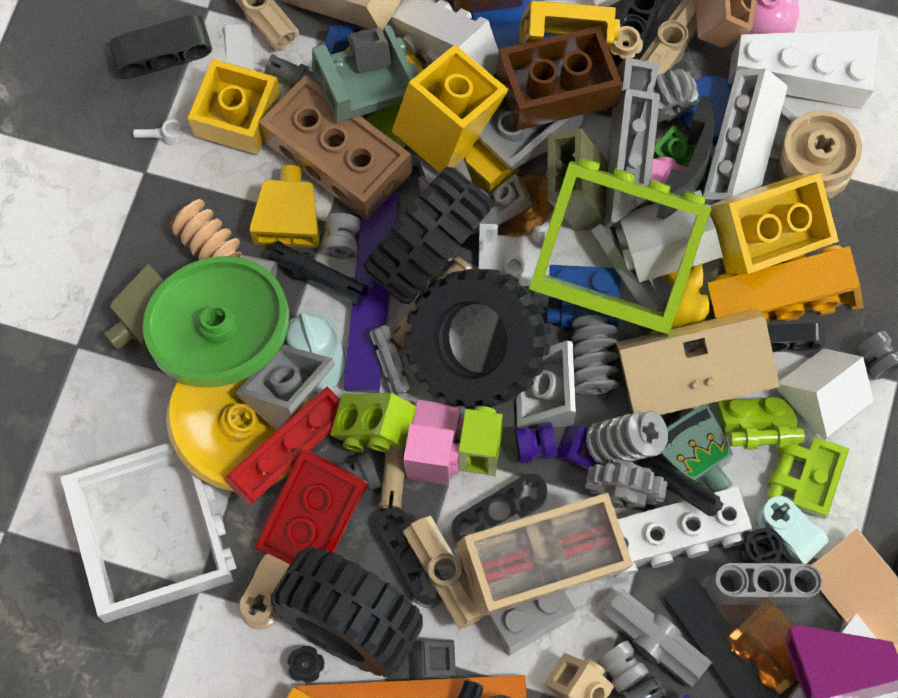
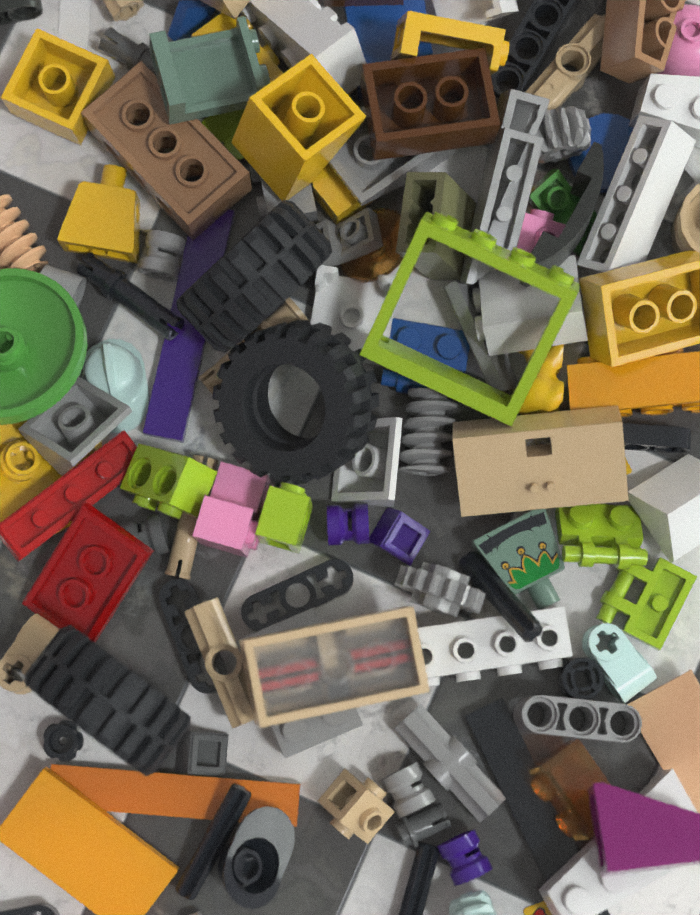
camera: 10 degrees right, 10 degrees up
dark grey slope [347,27,391,72] -> none
light grey axle [370,325,411,395] -> none
light grey piece [586,411,668,466] -> none
tan plate [609,26,643,60] -> none

